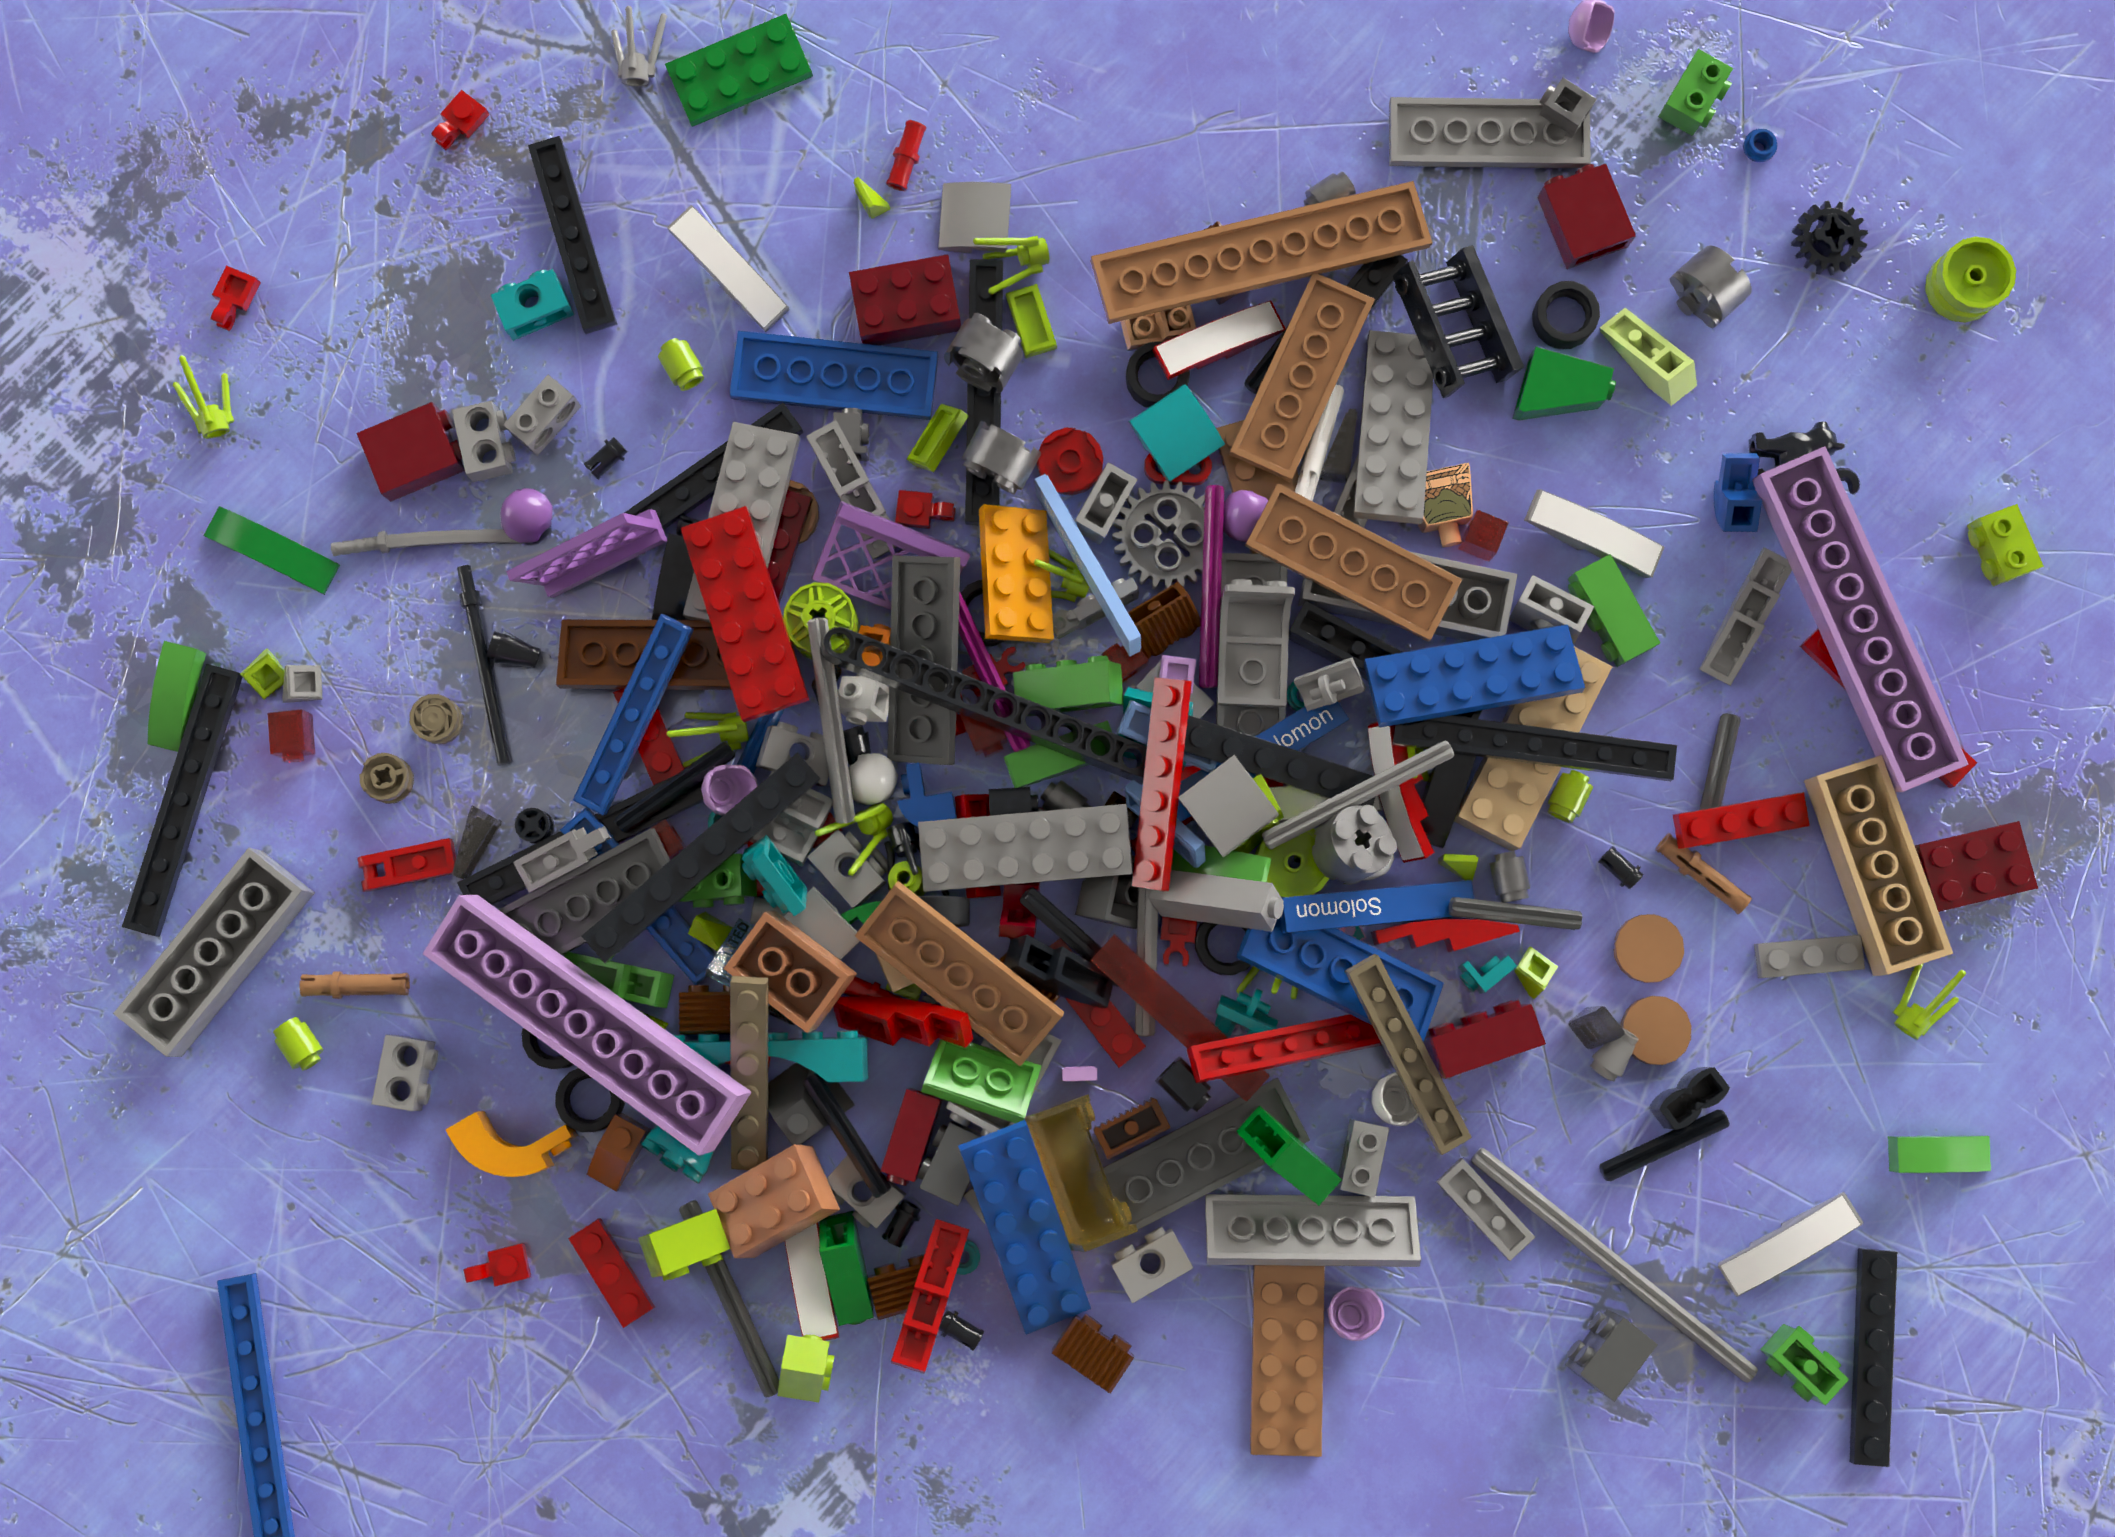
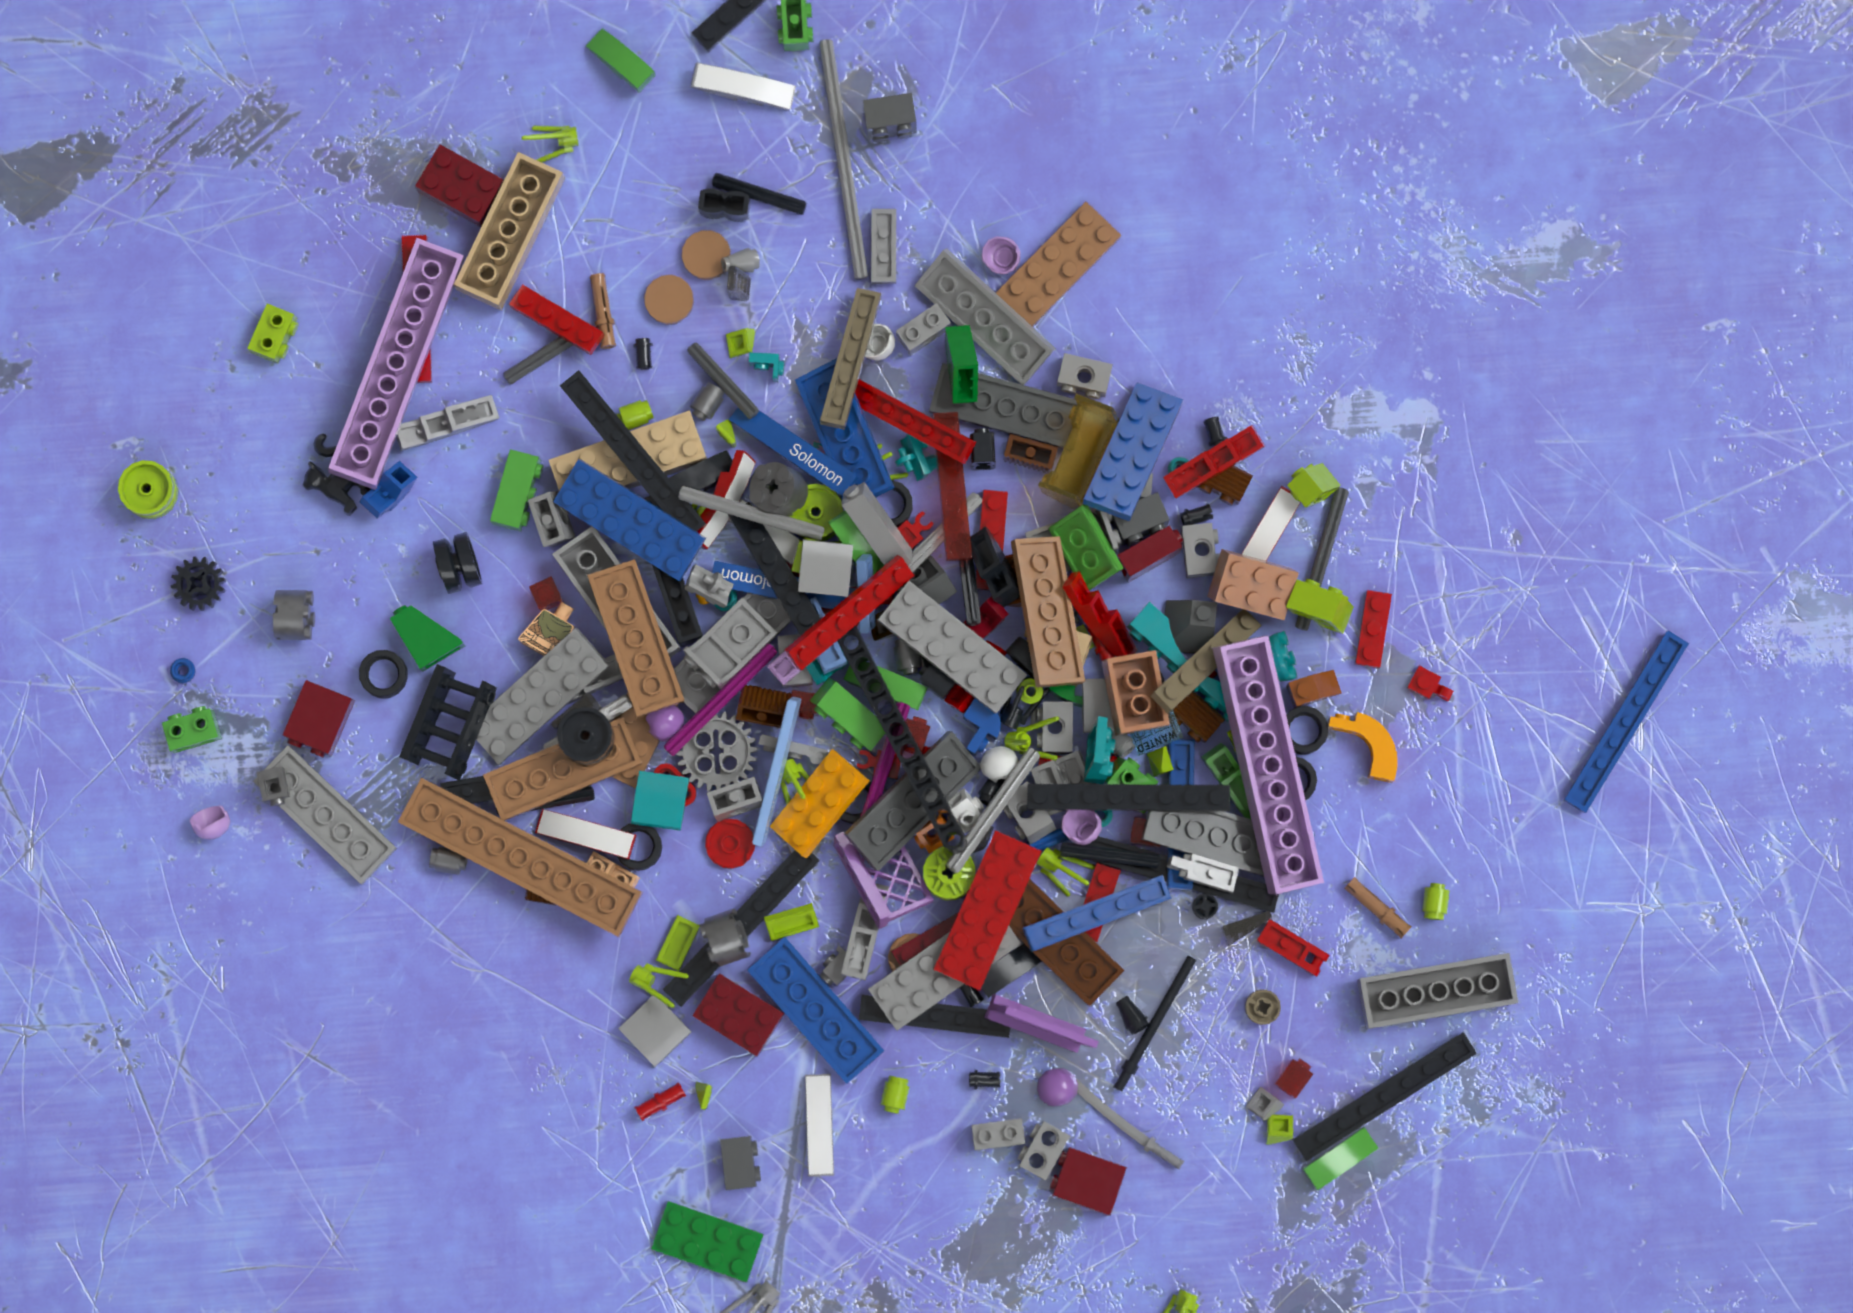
camera: 135 degrees left, 0 degrees up
green slope [203,506,340,595] -> none
light grey brick [371,1035,438,1111] -> none
dark tan wheel [409,694,464,744] -> none
teal brick [490,269,575,341] -> none
black plate [528,136,618,334] -> none
black axle [803,1073,891,1198] -> none
green slope [819,1211,874,1326] -> none
red plate [895,490,956,529] -> none
flat silver brick [962,421,1041,495] -> none
reddish brown brick [1052,1314,1134,1394] -> none
lavender tile [1062,1066,1098,1081] -> none
red slope [1370,919,1520,952] -> none
dark red brick [1423,1000,1546,1079] -> none
white slope [1524,489,1664,578] -> none
yellowish green slope [1600,308,1697,406] -> none
light grey plate [1754,935,1865,978] -> none
none -> black wheel [433,532,482,594]
none -> black wheel [557,707,615,766]
none -> dark grey brick [720,1136,761,1190]

